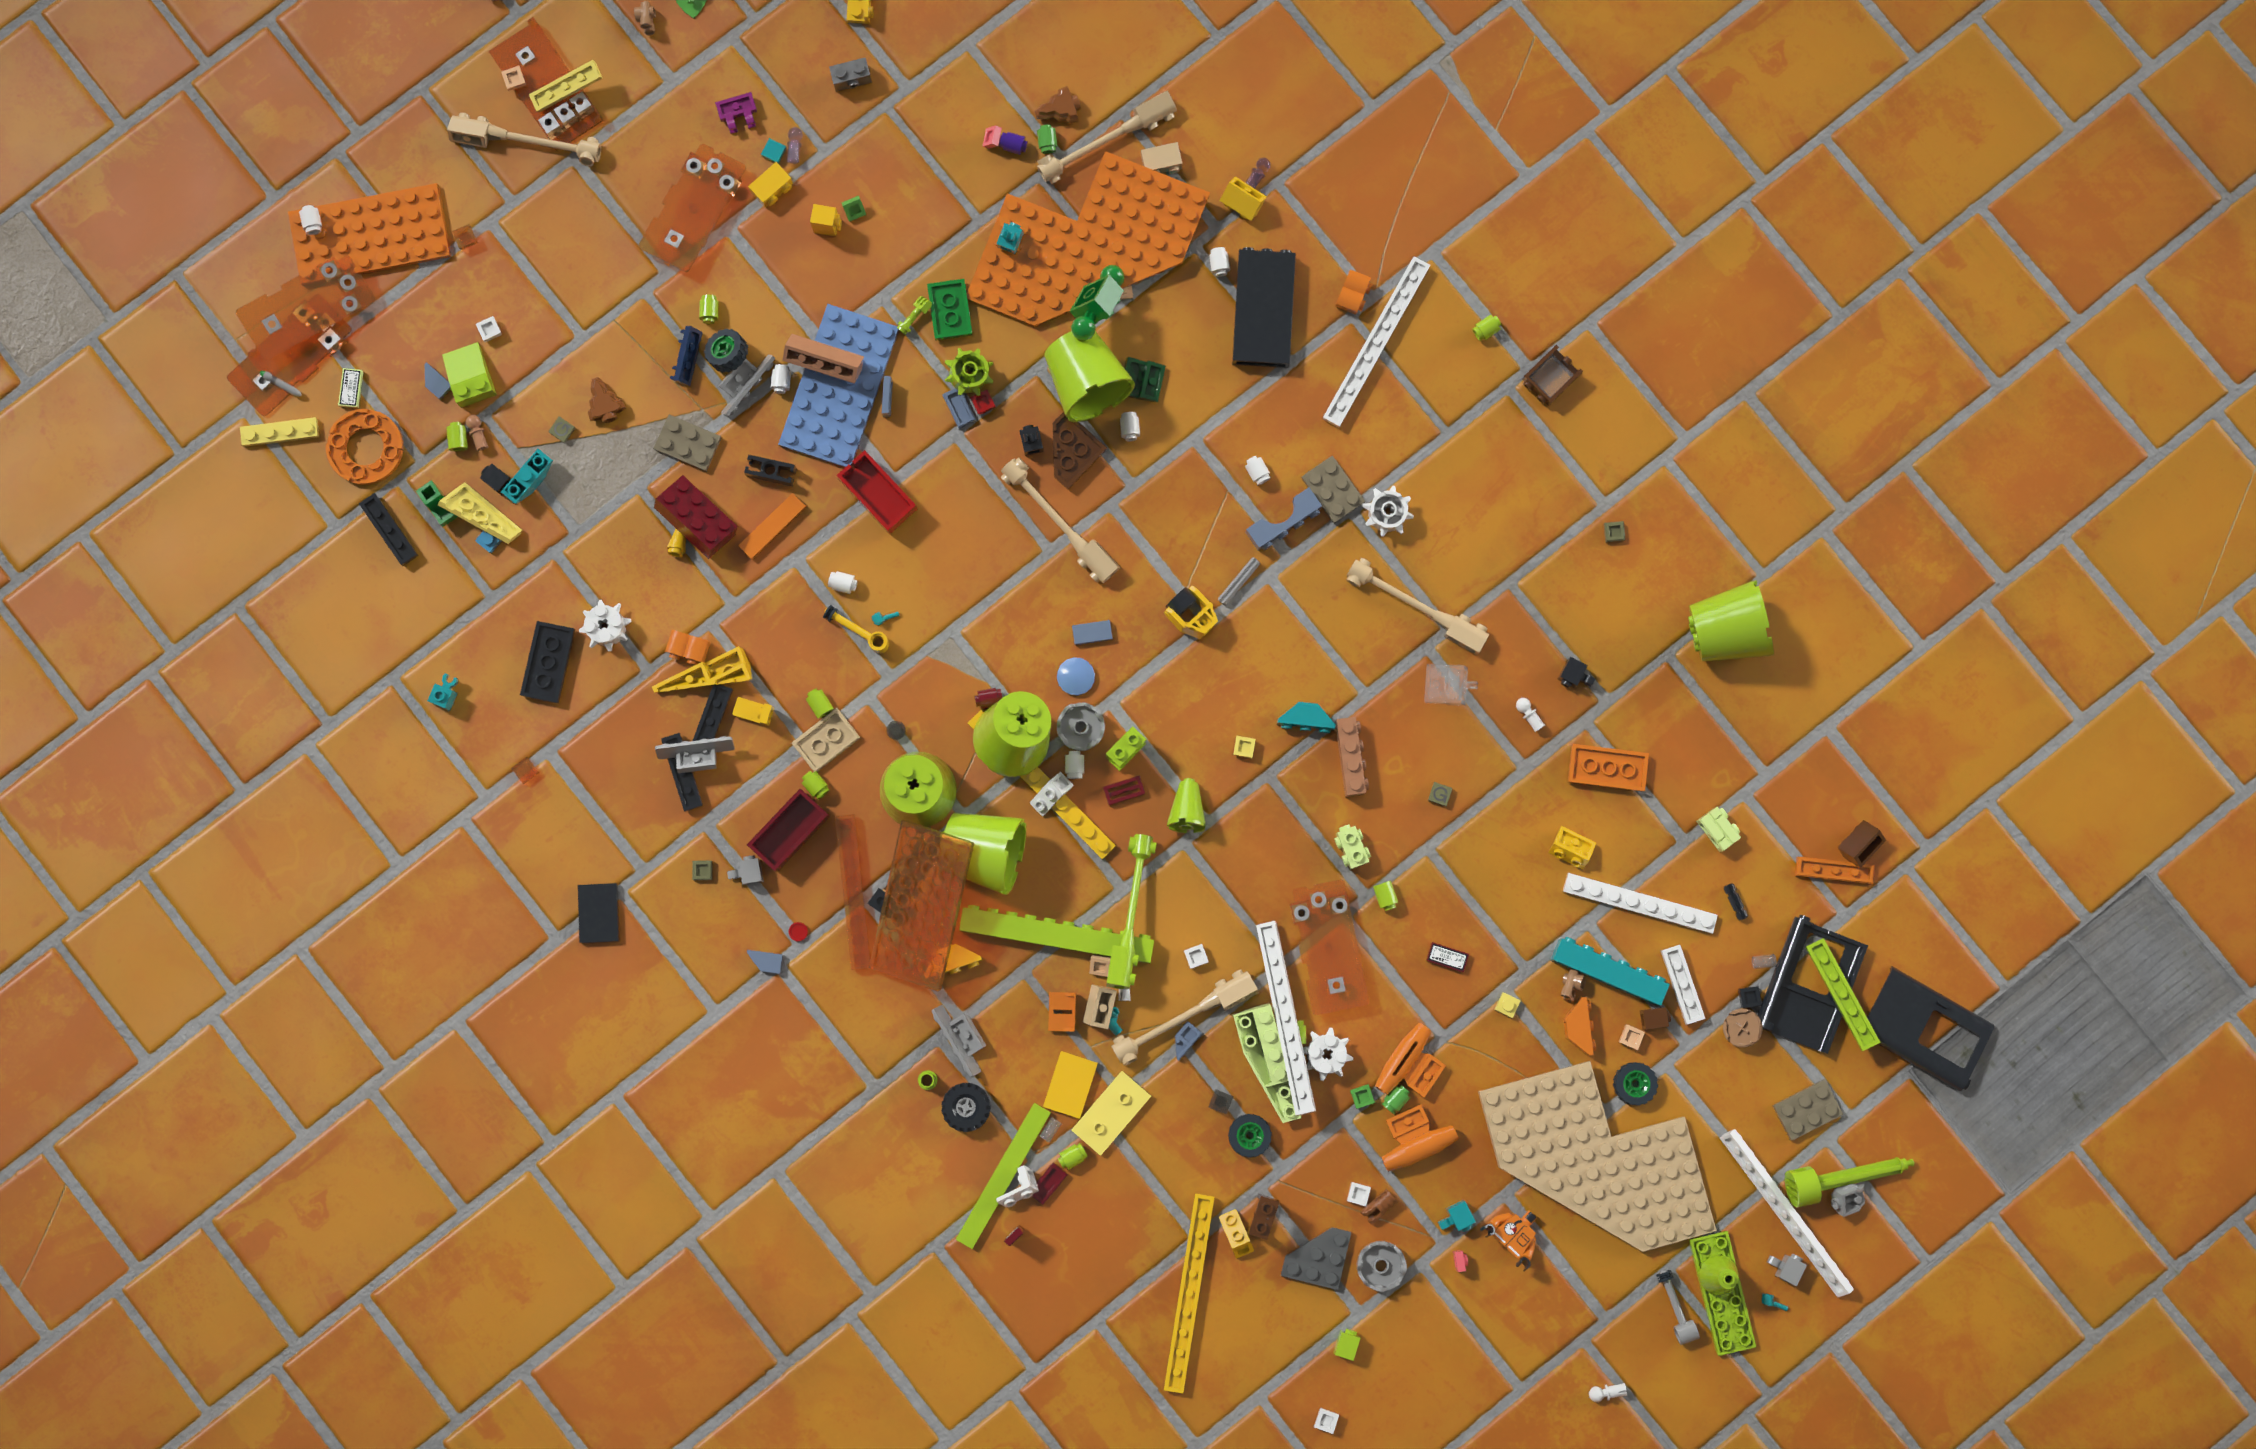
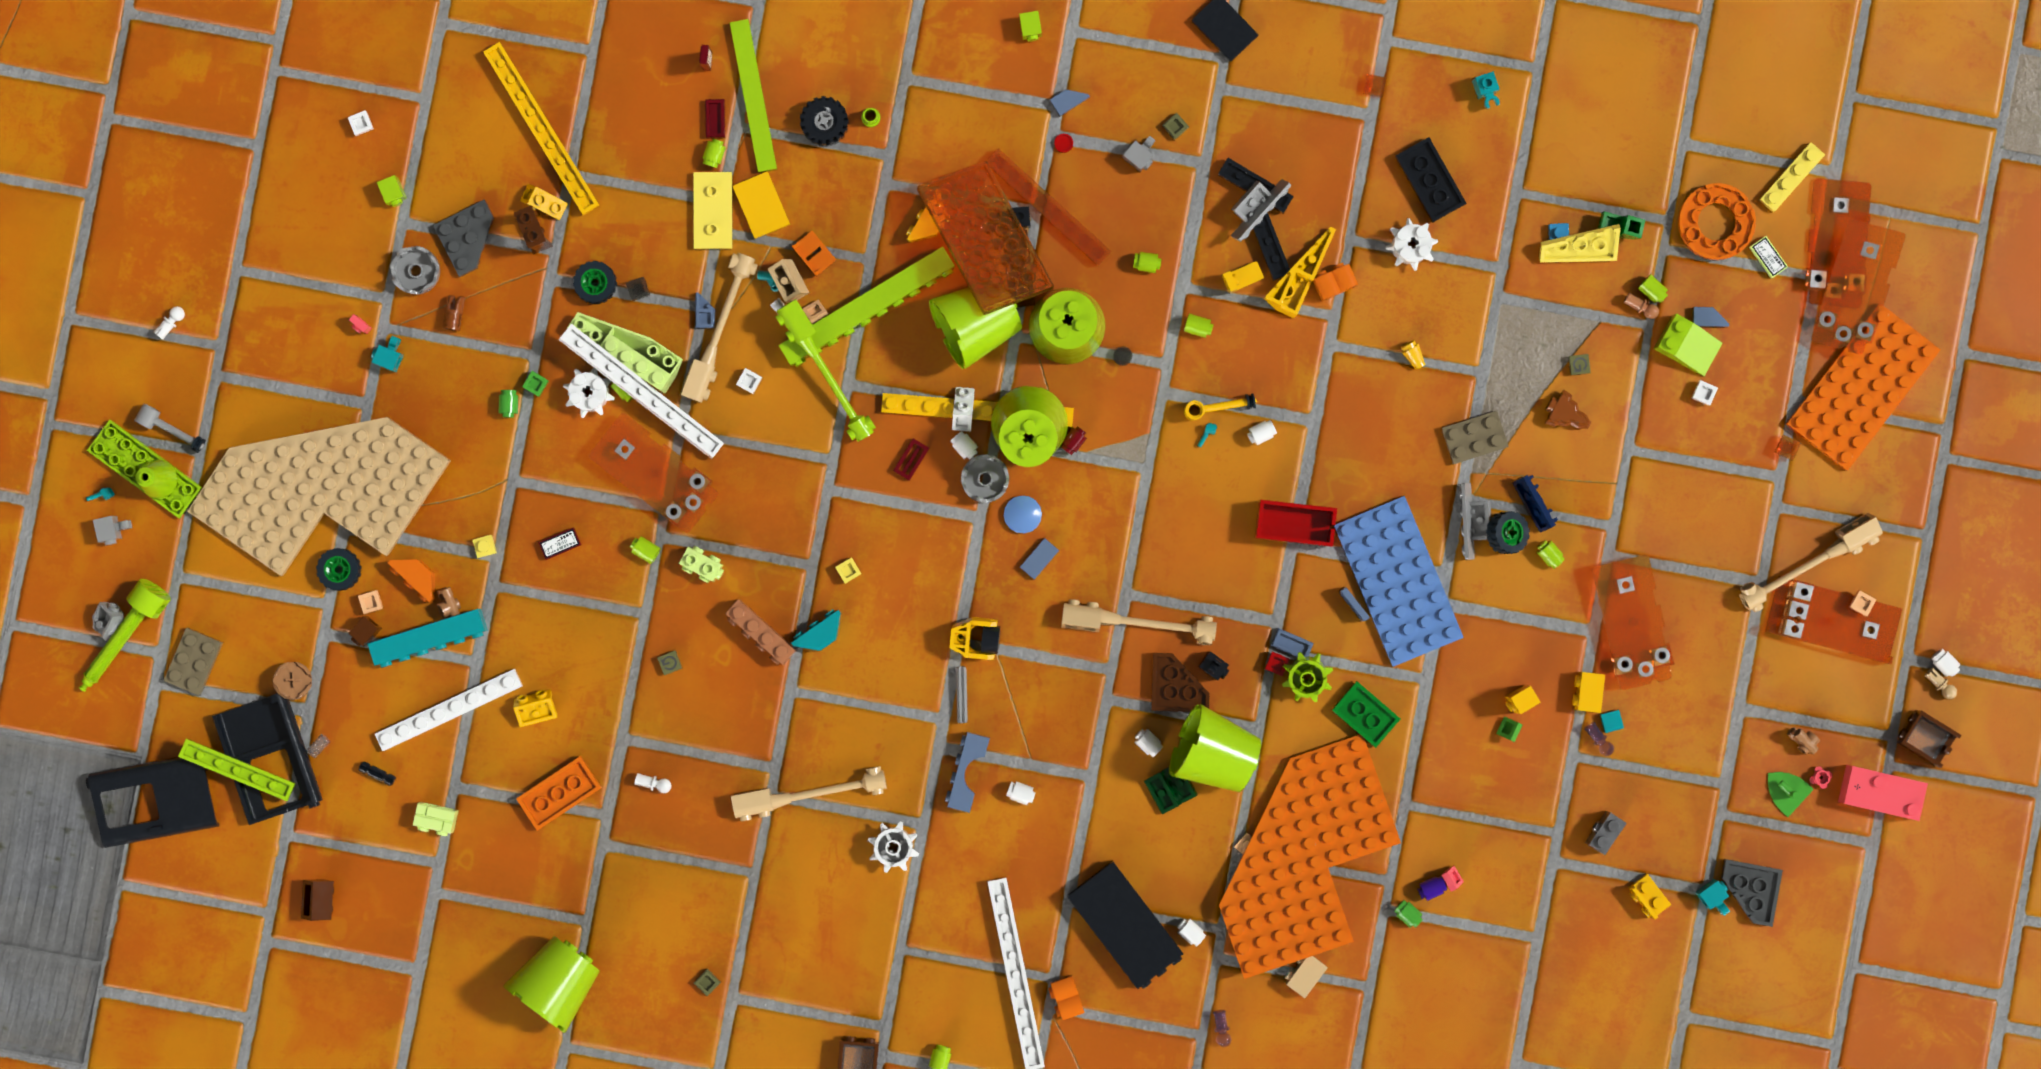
camera: 140 degrees right, 5 degrees up
light grey piece [260,371,302,397] -> none
white brick [299,205,322,235] -> none
black plate [359,493,419,566] -> none
black brick [480,463,511,495] -> none
teal slope [501,449,553,504] -> none
light yellow plate [529,60,603,113] -> none
dark red piece [654,475,738,559] -> none
magenta plate [715,92,757,134] -> none
orange tile [738,493,806,560] -> none
black piece [744,454,797,487] -> none
dark red piece [747,789,830,872] -> none
white brick [771,364,791,394] -> none
nougat brick [782,334,864,383] -> none
tan tile [792,708,860,772] -> none
lime hinge [897,296,932,335] -> none
light grey bracket [932,1005,986,1077] -> none
teal brick [996,222,1023,254] -> none
white bracket [996,1165,1039,1207] -> none
dark orange rock [1035,86,1081,123] -> none
tan bar [1037,91,1177,184] -> none
clear piece [1040,1117,1062,1142] -> none
green brick [1069,265,1124,341] -> none
lime panel [1106,726,1147,772] -> none
lime cone [1167,778,1206,833] -> none
yellow brick [1219,177,1267,220] -> none
dark tan plate [1301,455,1365,524] -> none
white tile [1347,1182,1371,1206] -> none
orange plate [1375,1023,1446,1097] -> none
orange plate [1381,1104,1459,1172] -> none
clear plate [1424,664,1478,705] -> none
orange torso [1480,1210,1537,1272] -> none
black brick [1558,657,1595,688] -> none
white plate [1661,945,1705,1025] -> none
white plate [1720,1129,1854,1297] -> none
black plate [1738,986,1762,1008] -> none
orange tile [1795,856,1875,884] -> none
none -> lime brick [1019,11,1042,42]

